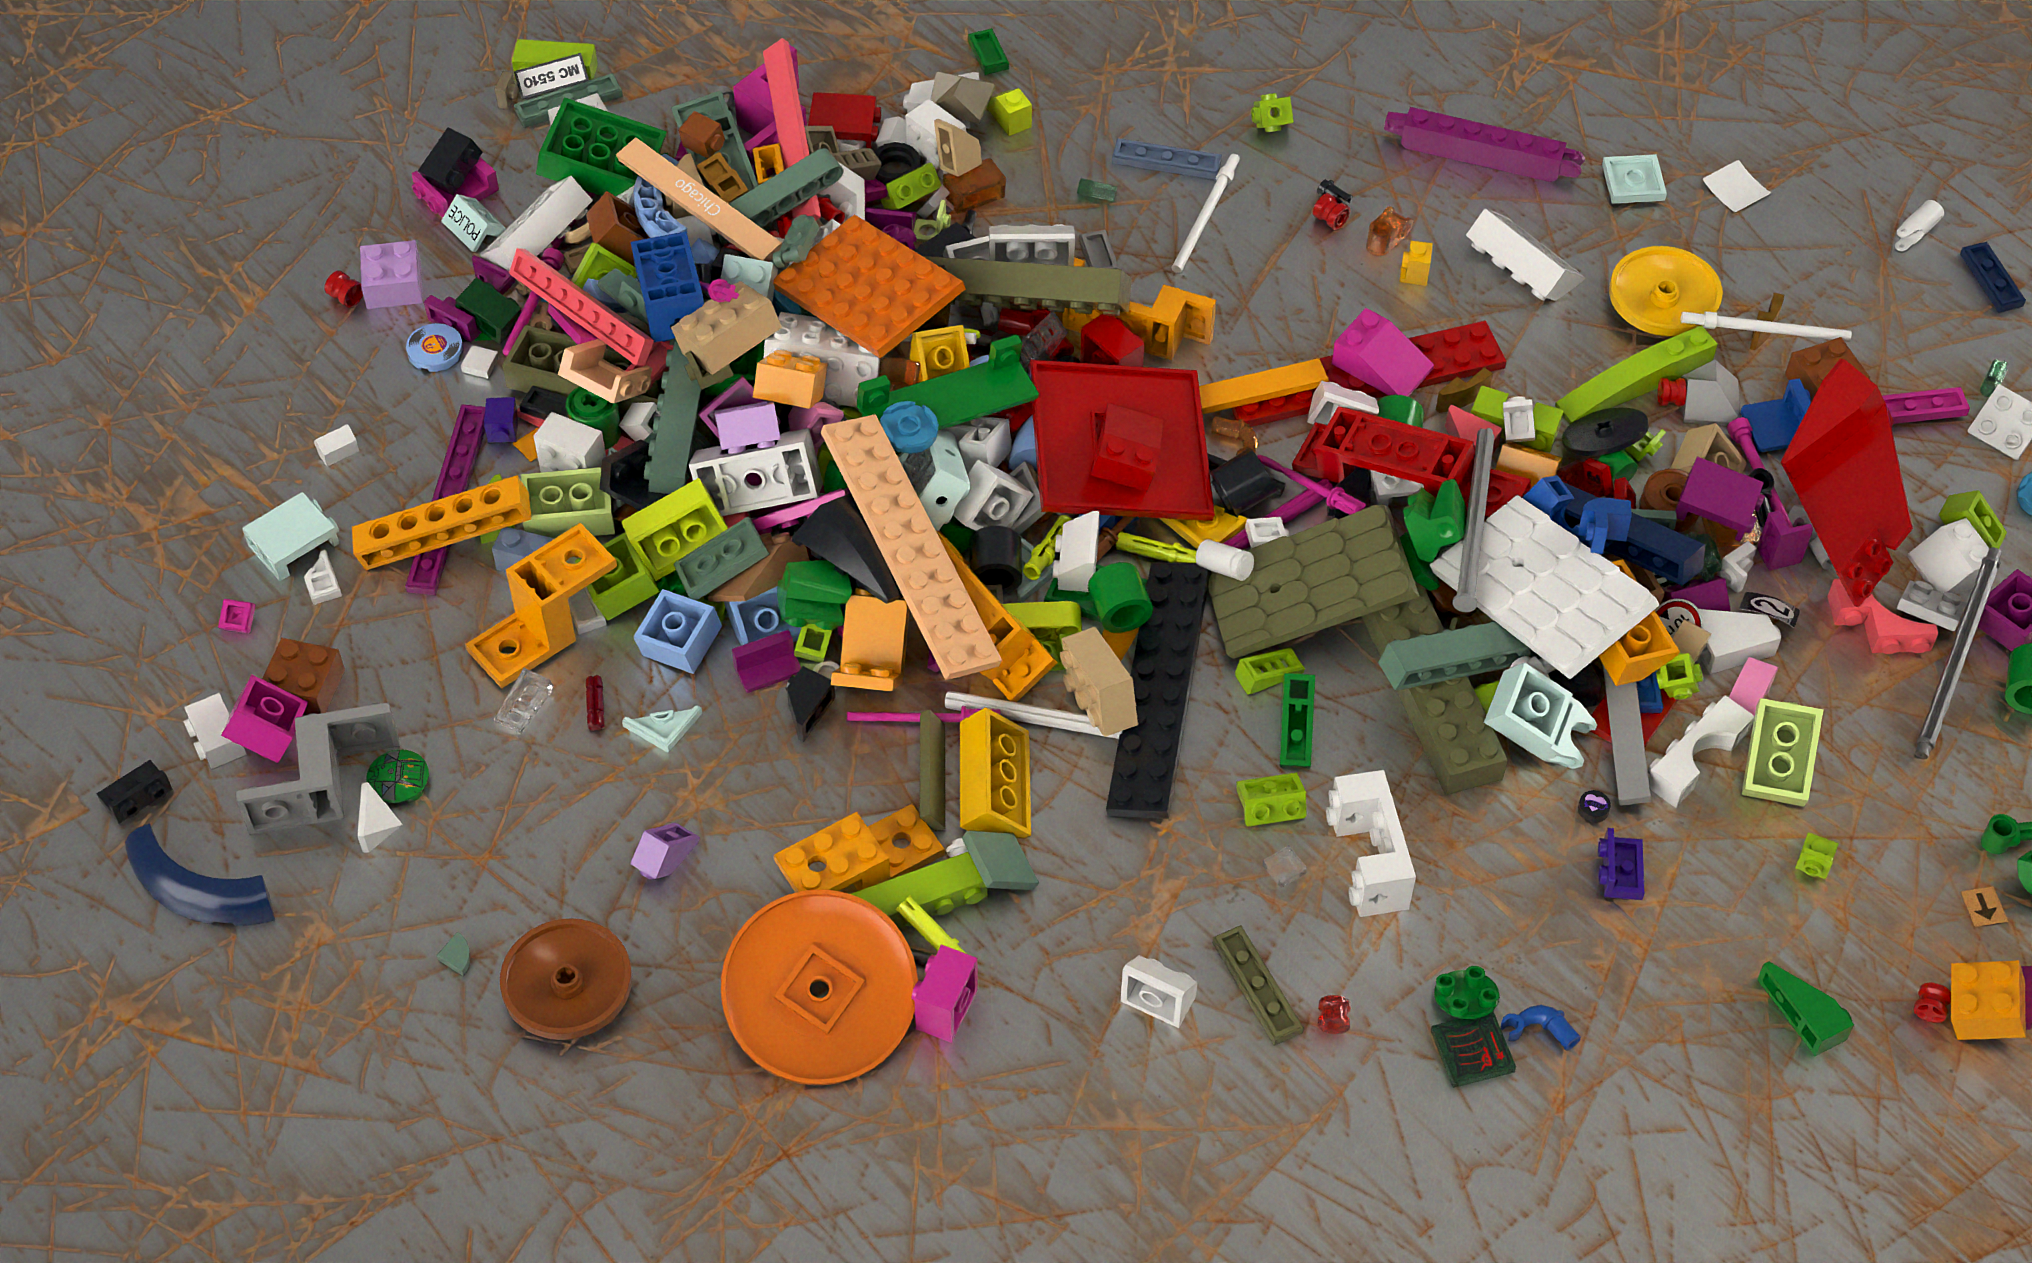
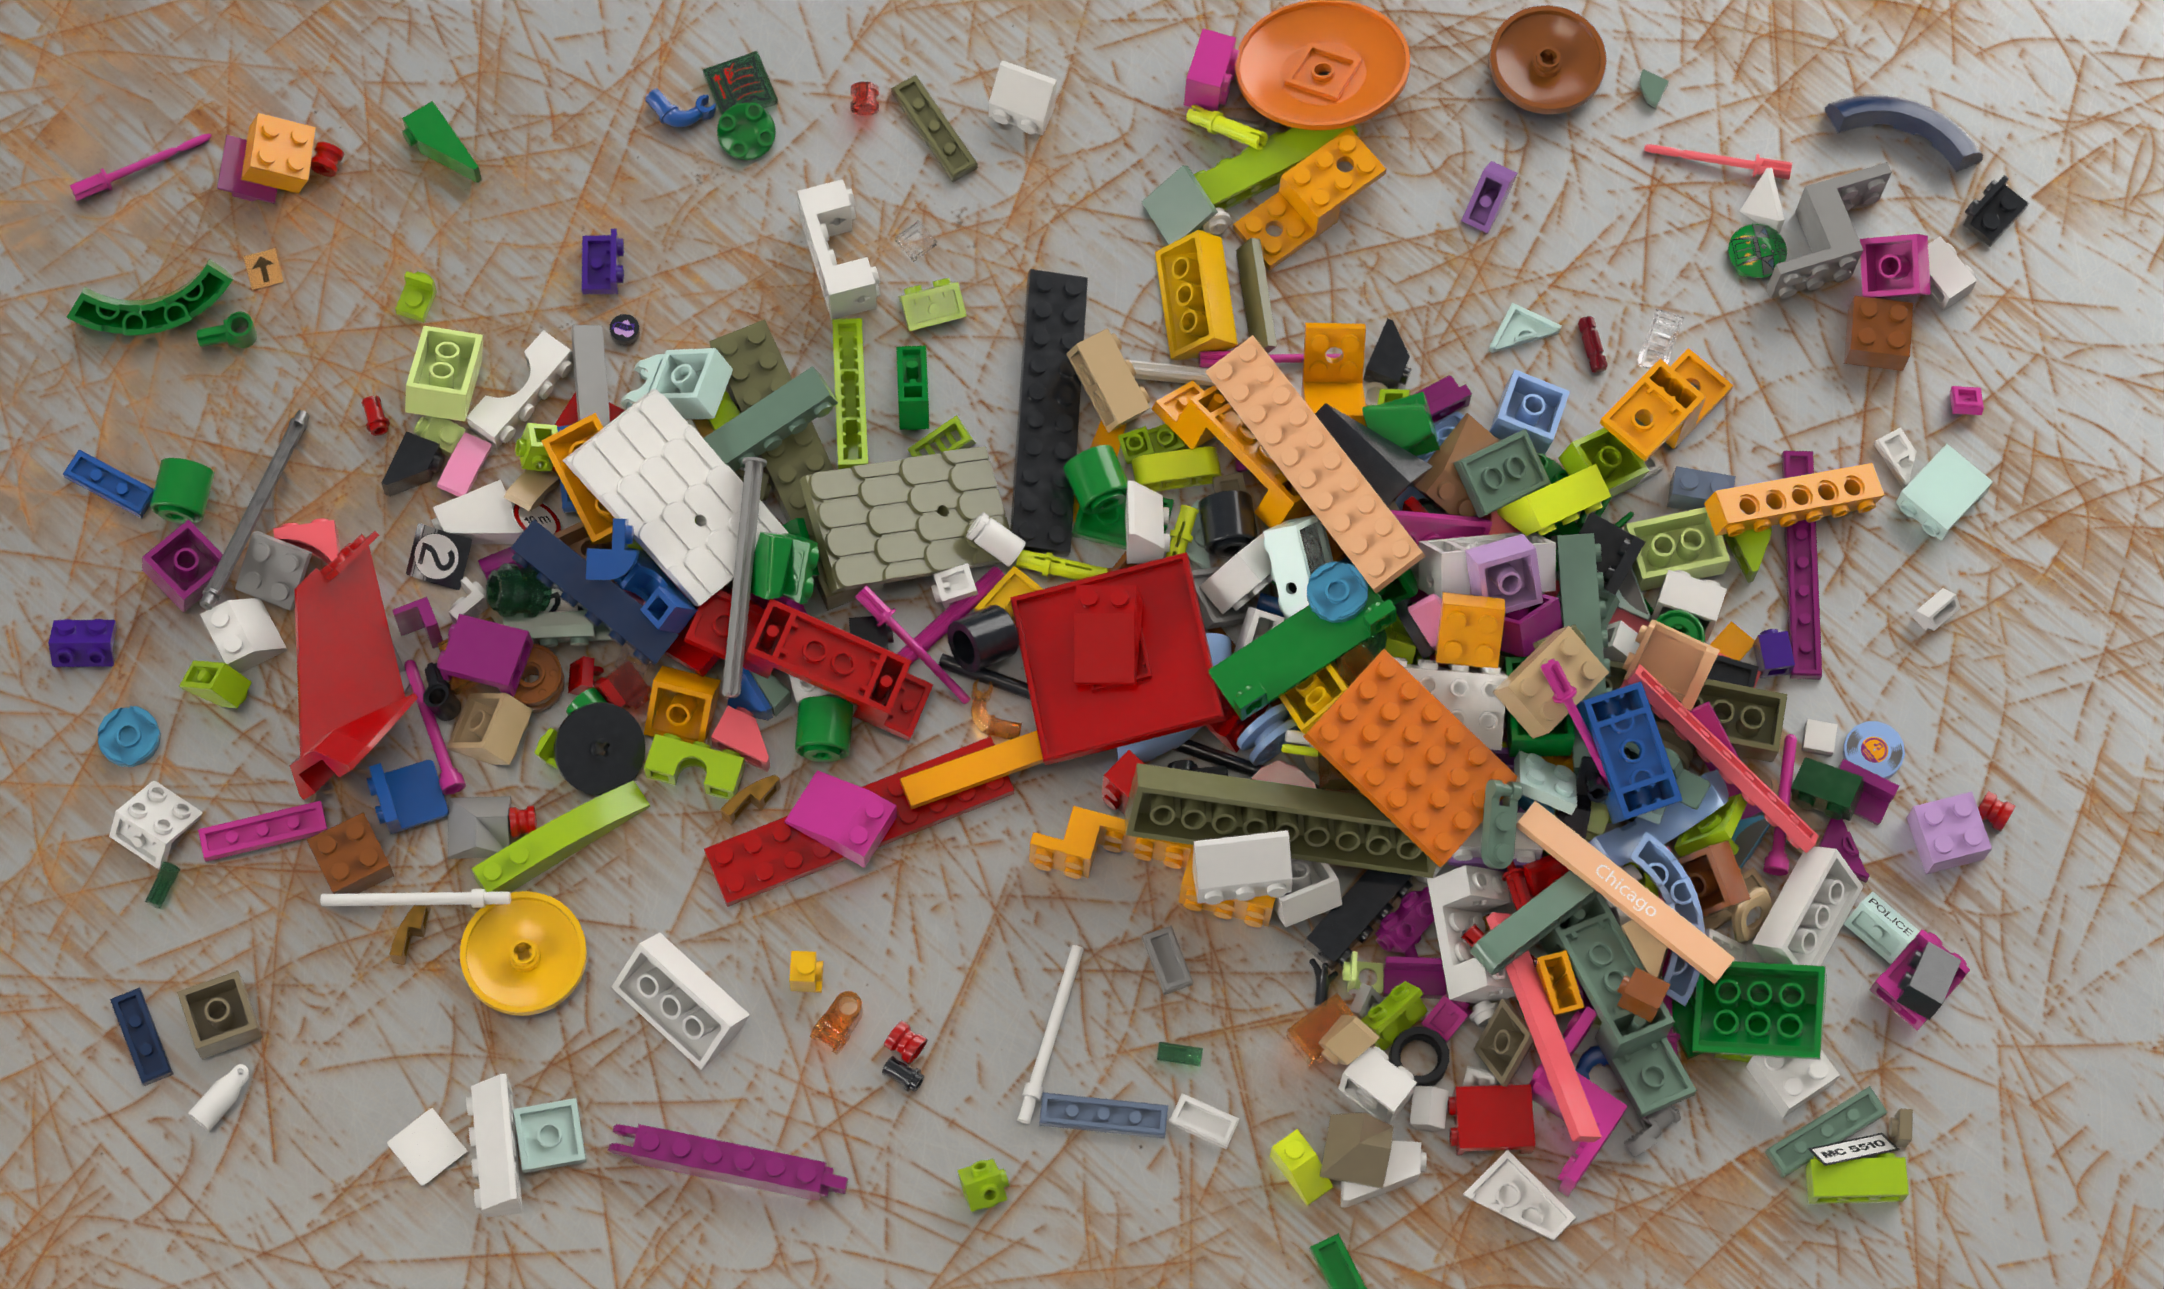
camera: 170 degrees right, 15 degrees up
pearl gold slope [696,152,749,204] -> none
dark tan slope [832,148,881,180] -> none
white slope [1307,381,1379,425] -> none
white bracket [1503,396,1535,443] -> none
none -> dark tan brick [177,970,263,1059]
none -> red pin [361,395,390,436]
none -> black slope [381,431,444,497]
none -> white slope [466,1074,523,1217]
none -> lime slope [832,318,868,469]
none -> white tile [1169,1093,1240,1150]
none -> white wing [1463,1150,1576,1241]
none -> coral piece [1644,144,1792,180]

